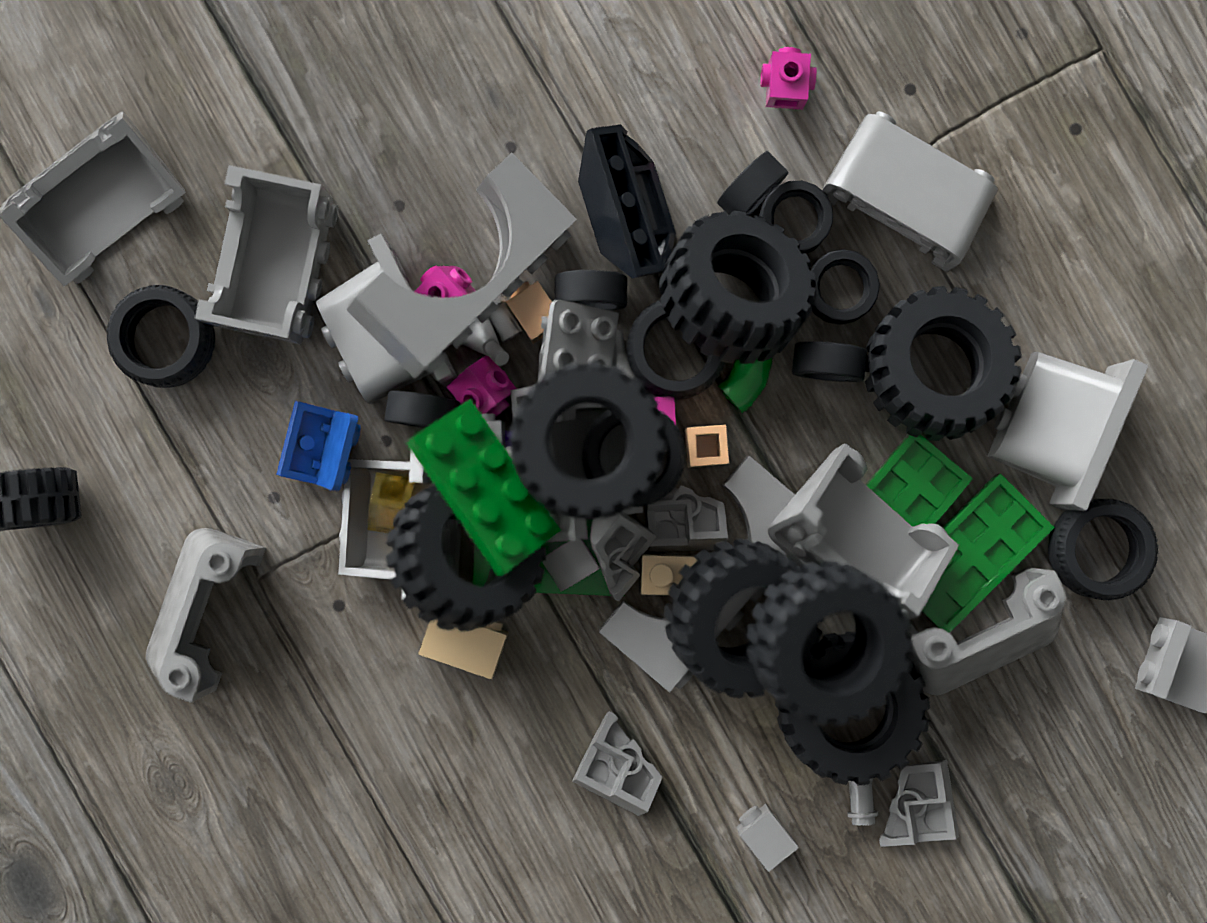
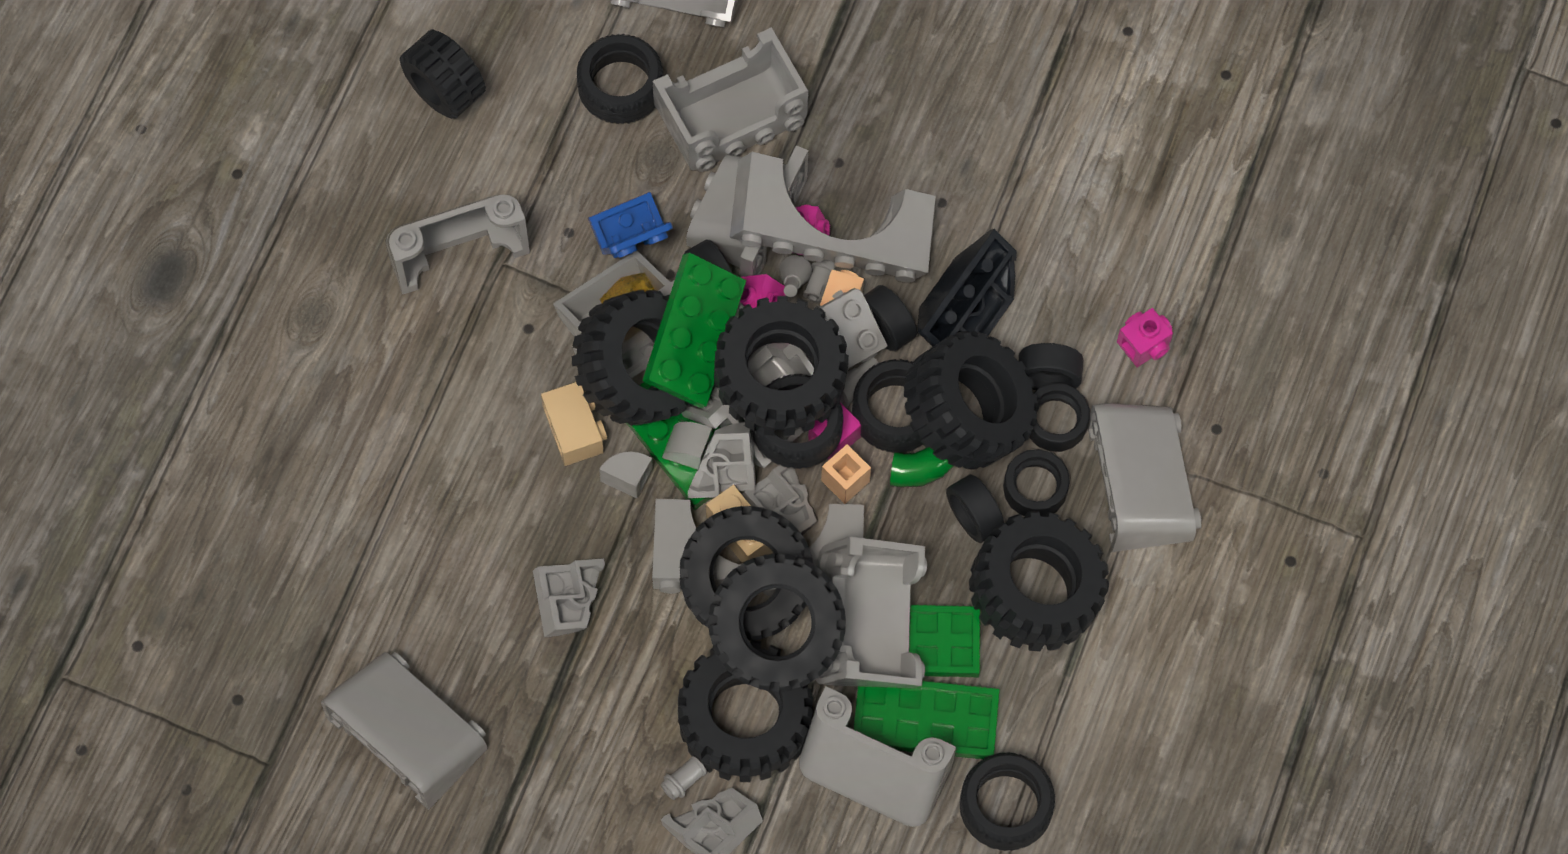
camera: 50 degrees right, 20 degrees down
light grey brick [736,804,799,872] -> none
light grey windscreen [987,352,1149,510] -> none
none -> light grey brick [599,452,653,498]

